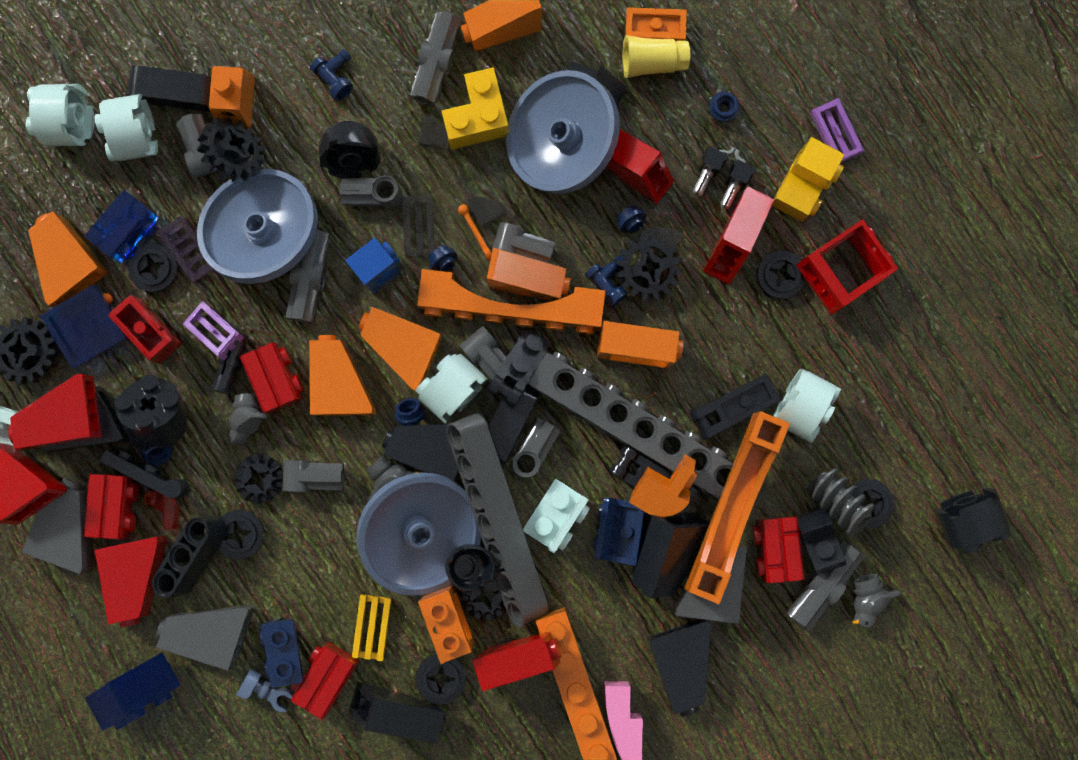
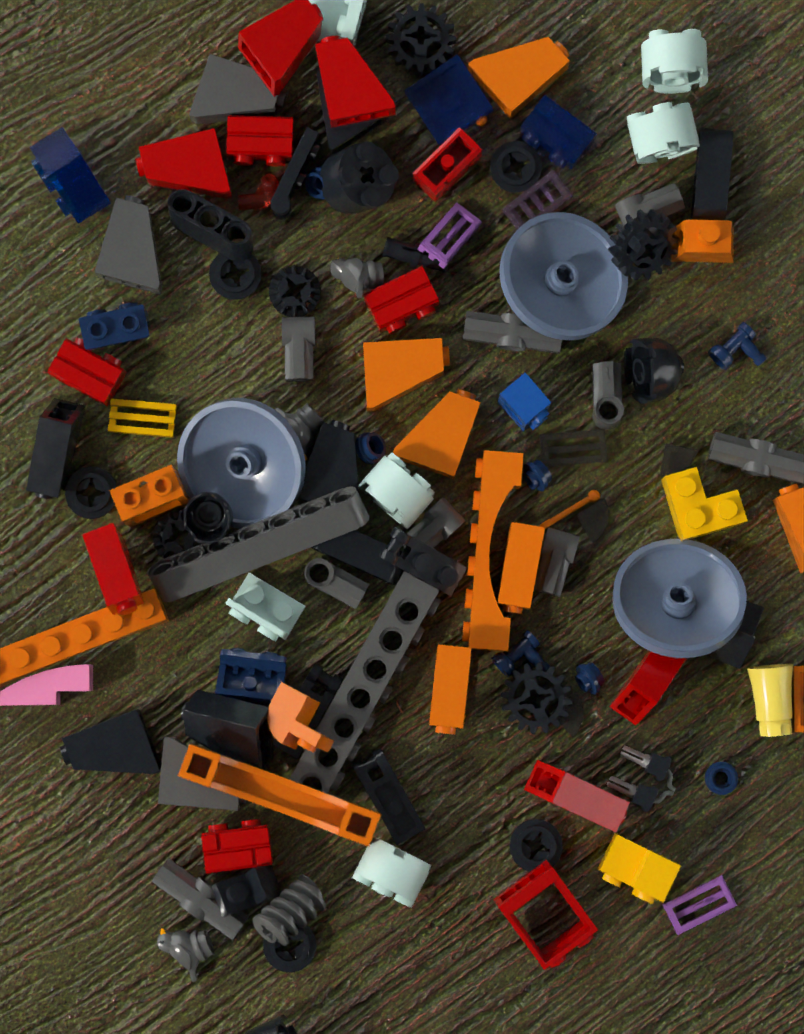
camera: 90 degrees right, 0 degrees up
sand blue piece [236,669,294,712] -> none

